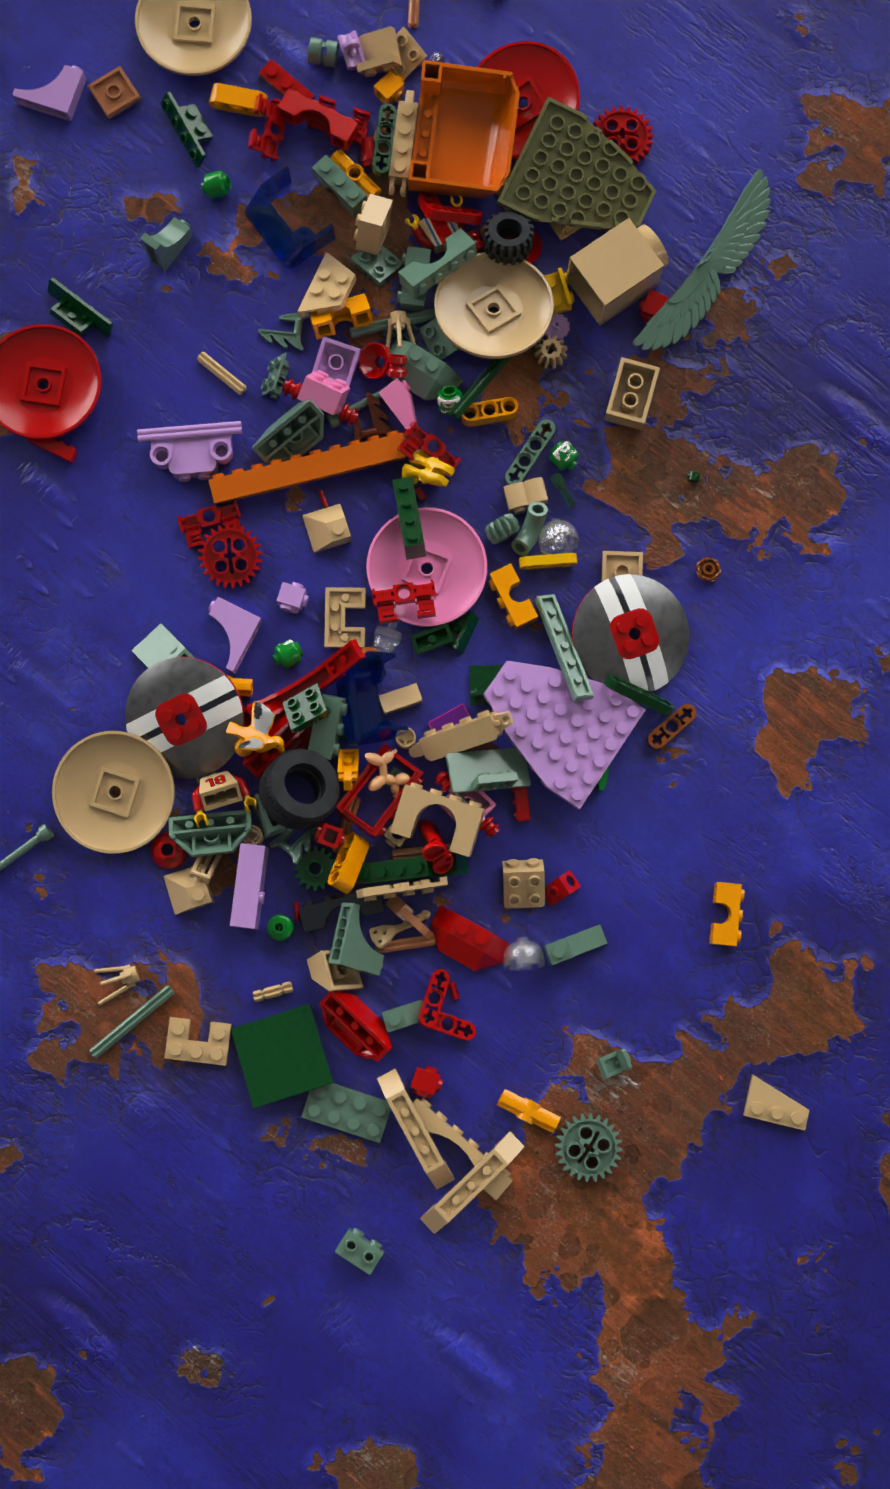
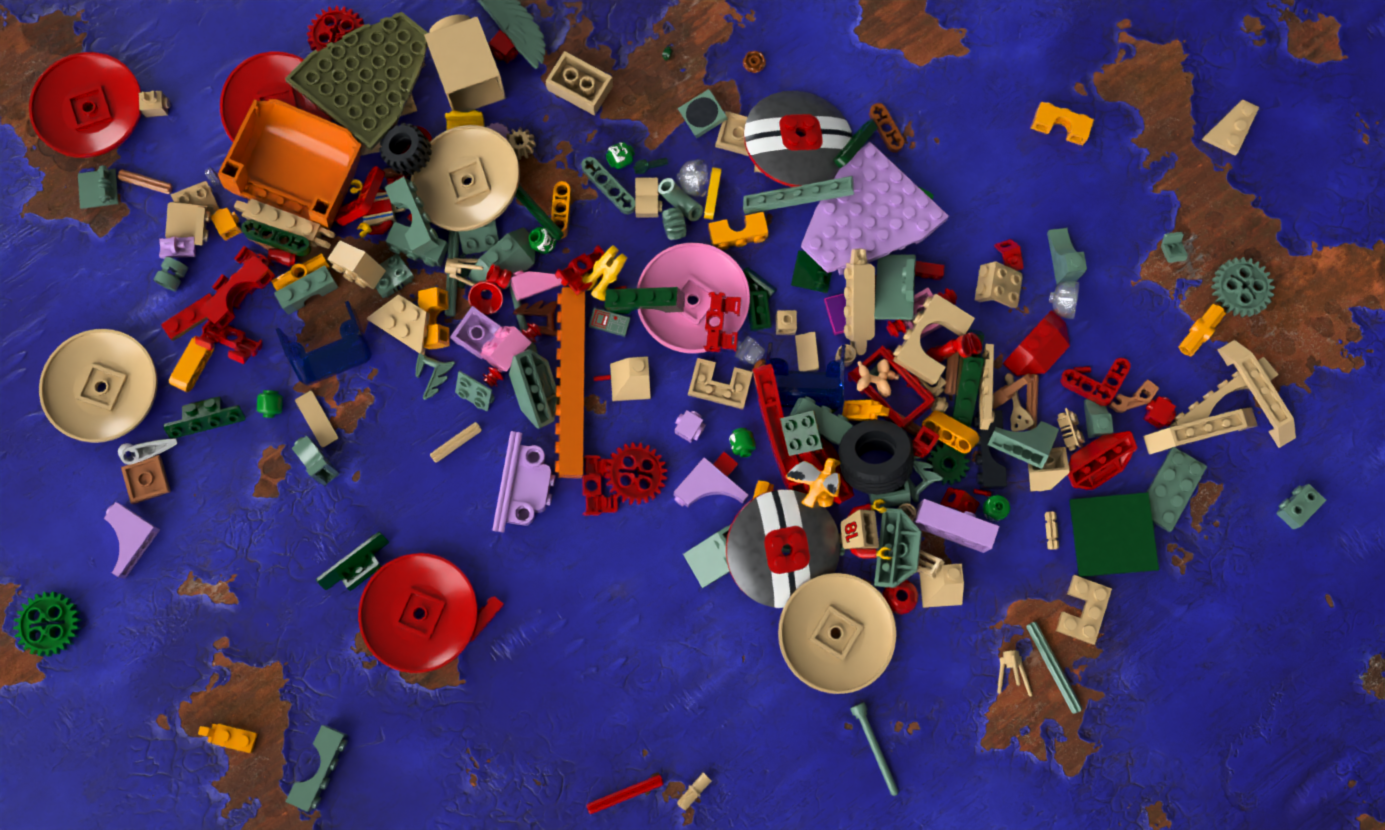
camera: 80 degrees left, 5 degrees down
none -> white piece [118,439,177,465]
none -> tan piece [295,391,338,448]
none -> sand green tile [589,308,631,337]
none -> tile [678,89,728,139]
none -> red tile [713,452,738,477]
none -> tan brick [776,311,797,335]
none -> tan plate [931,396,948,413]
none -> red bracket [940,488,980,514]
none -> tan hinge [1057,408,1085,451]
none -> nougat piece [1109,379,1159,413]

